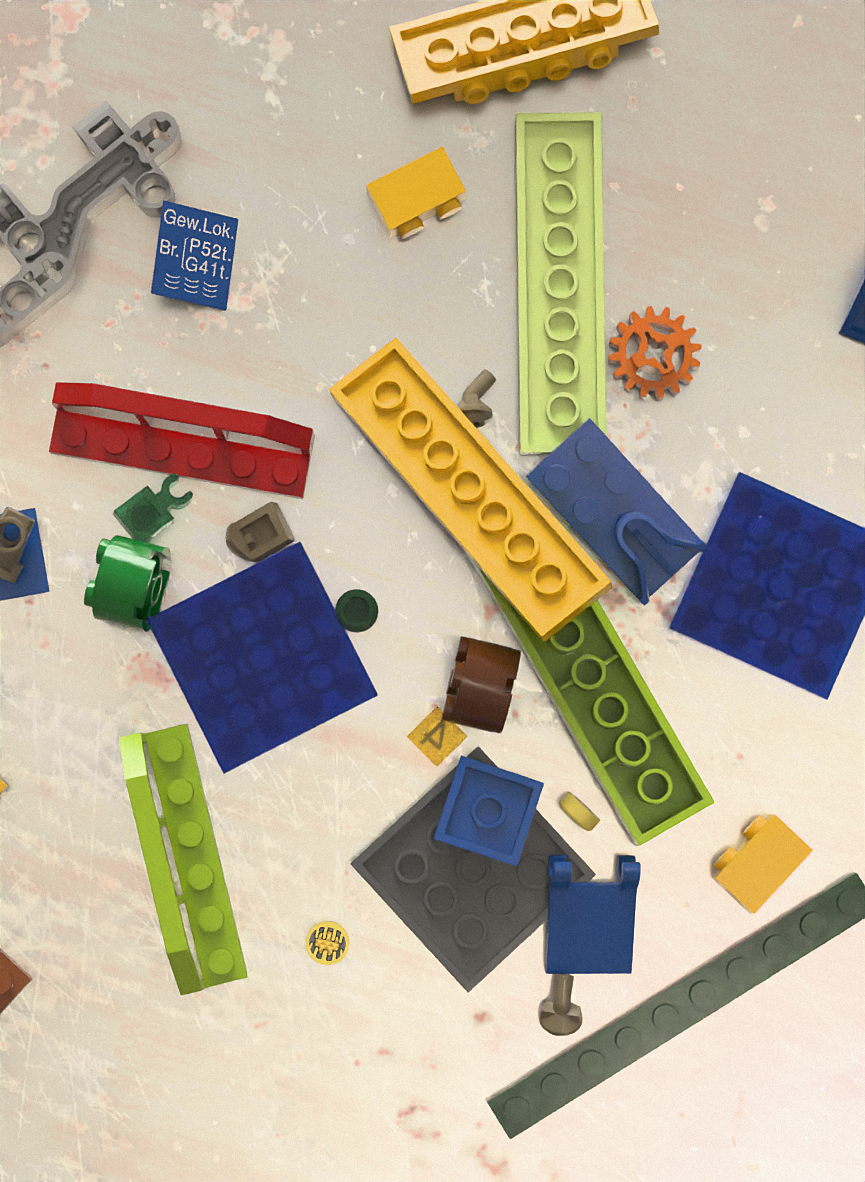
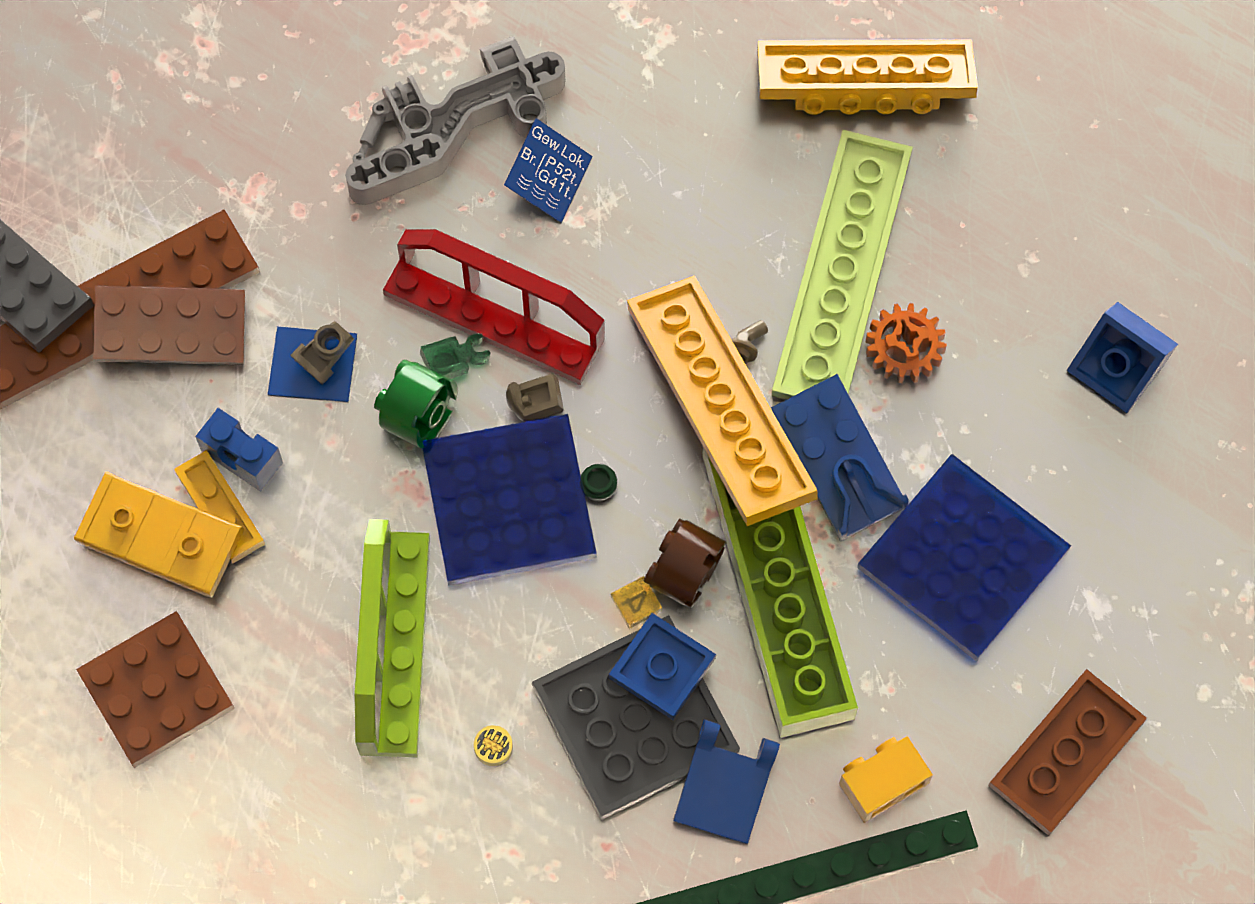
camera: 20 degrees right, 15 degrees down
yellow brick [366,146,466,239] -> none
dark tan plate [540,974,583,1036] -> none
light yellow tile [559,791,601,832] -> none

